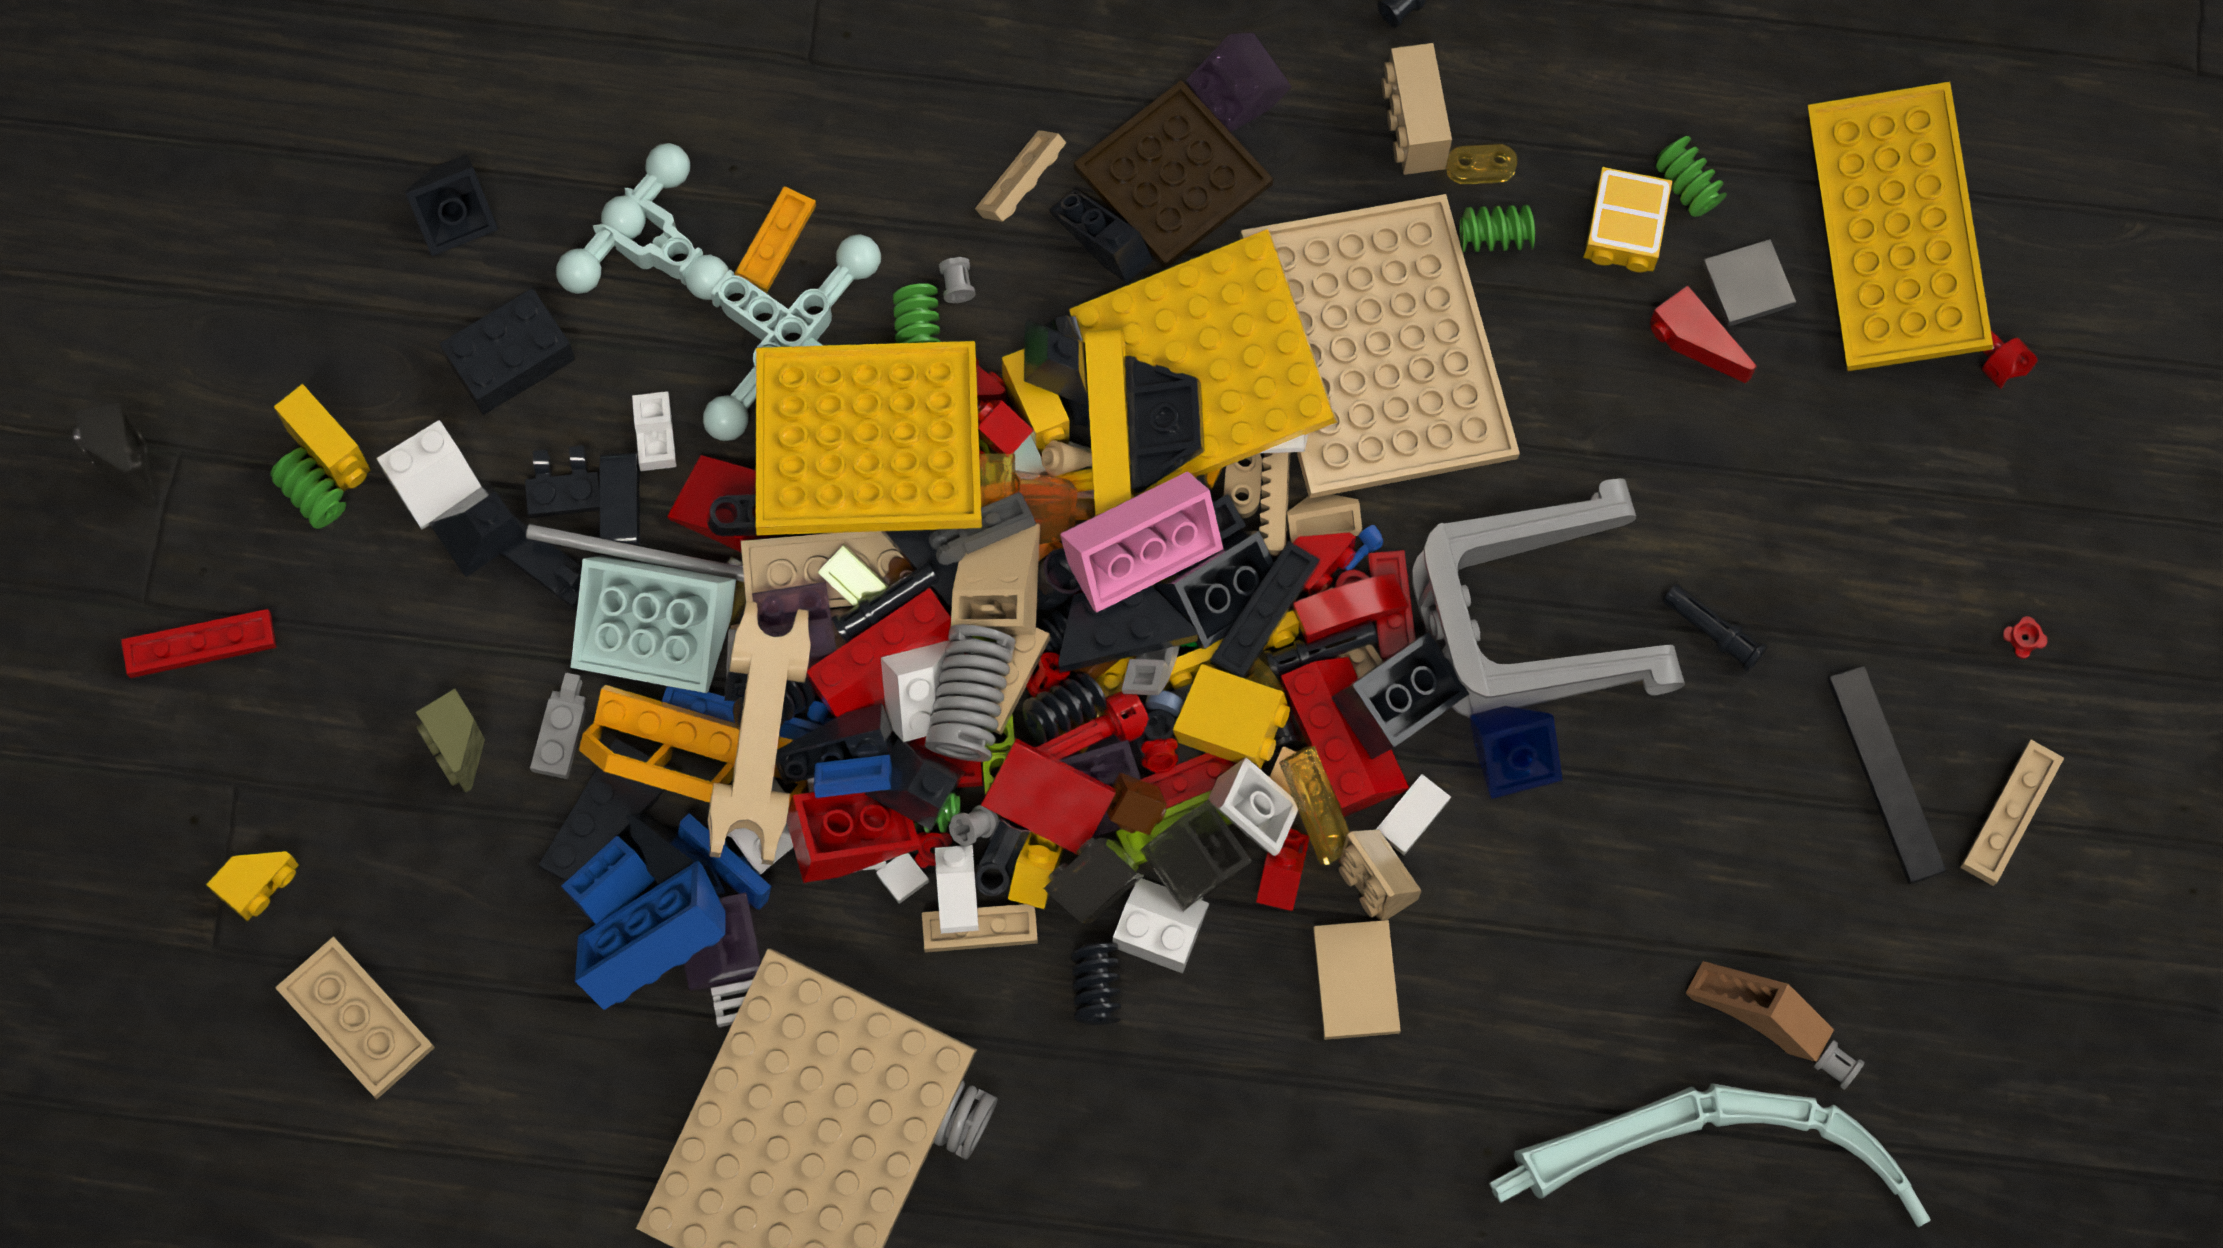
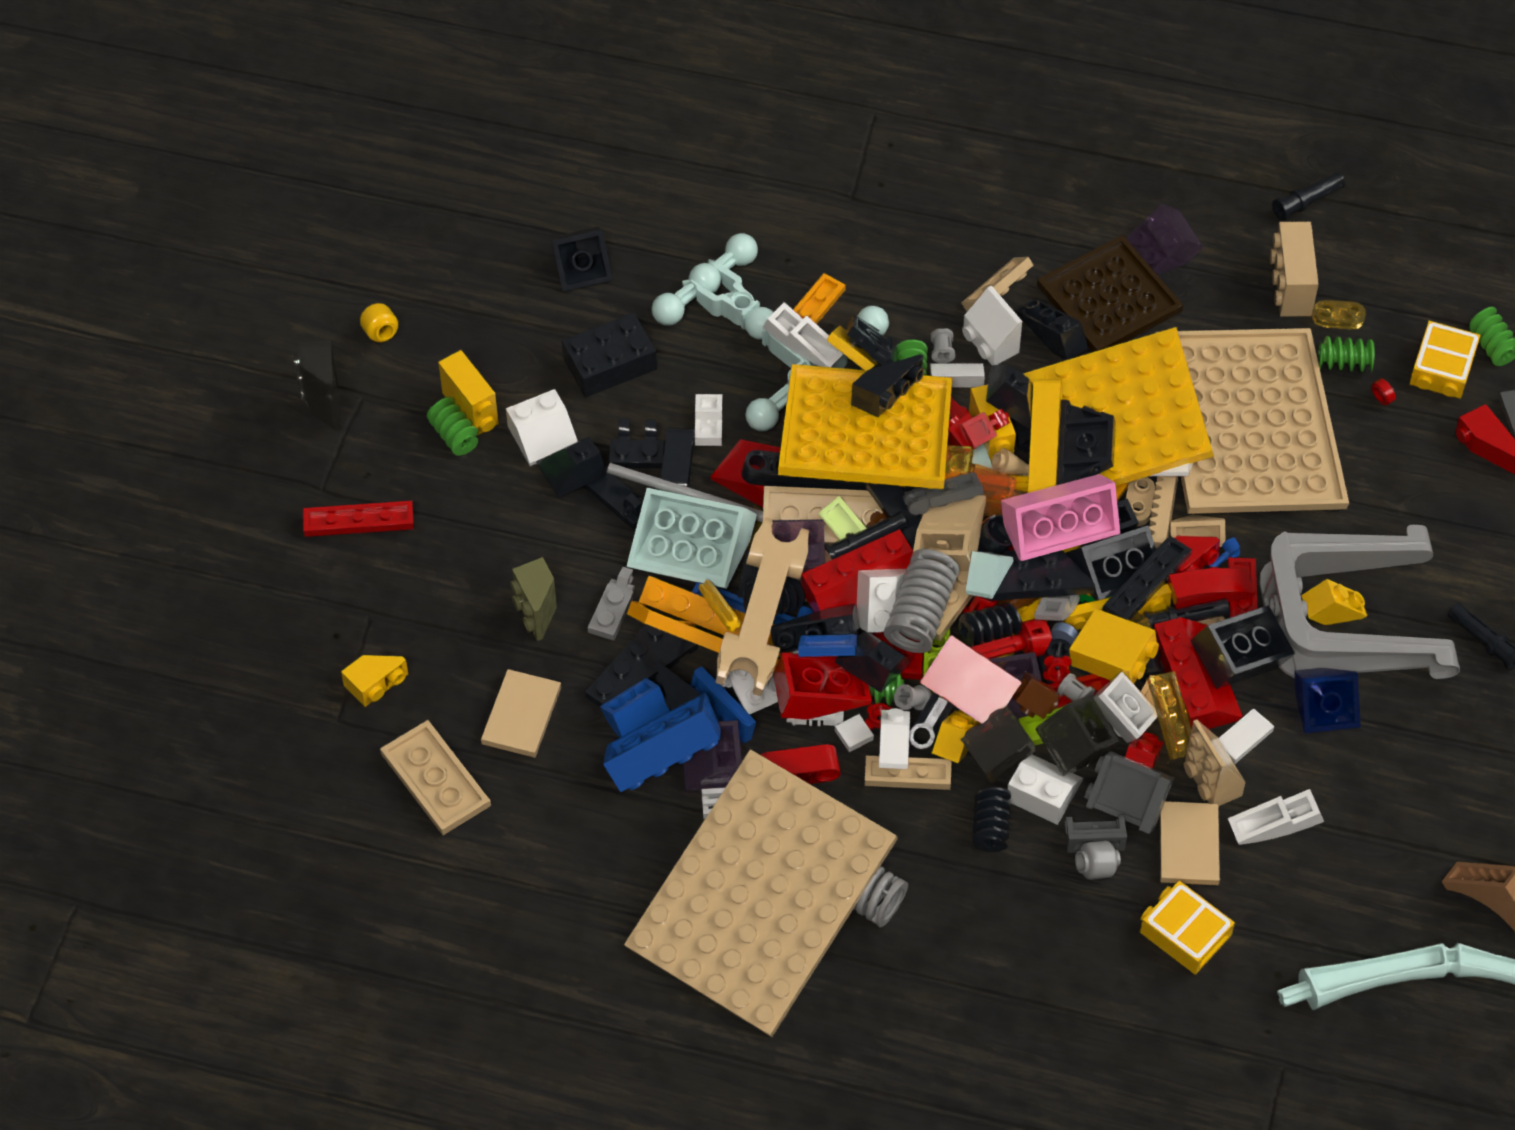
camera: 10 degrees right, 15 degrees down
none -> yellow head [360,303,398,342]
none -> tan tile [481,669,561,758]
none -> yellow axle [698,580,741,632]
none -> red beam [760,744,841,784]
none -> white slope [762,302,843,367]
none -> yellow tile [826,325,878,371]
none -> black wing [847,315,897,366]
none -> black slope [851,354,924,417]
none -> white slope [930,364,985,387]
none -> red plate [958,409,1010,450]
none -> white slope [962,286,1022,366]
none -> light aqua slope [966,551,1013,599]
none -> light grey bush [1057,673,1095,710]
none -> dark grey hinge [1064,815,1127,853]
none -> light grey head [1075,841,1121,880]
none -> dark grey panel [1084,752,1175,834]
none -> yellow brick [1140,881,1235,975]
none -> white slope [1228,789,1324,845]
none -> yellow slope [1301,579,1367,625]
none -> red tile [1371,378,1396,406]

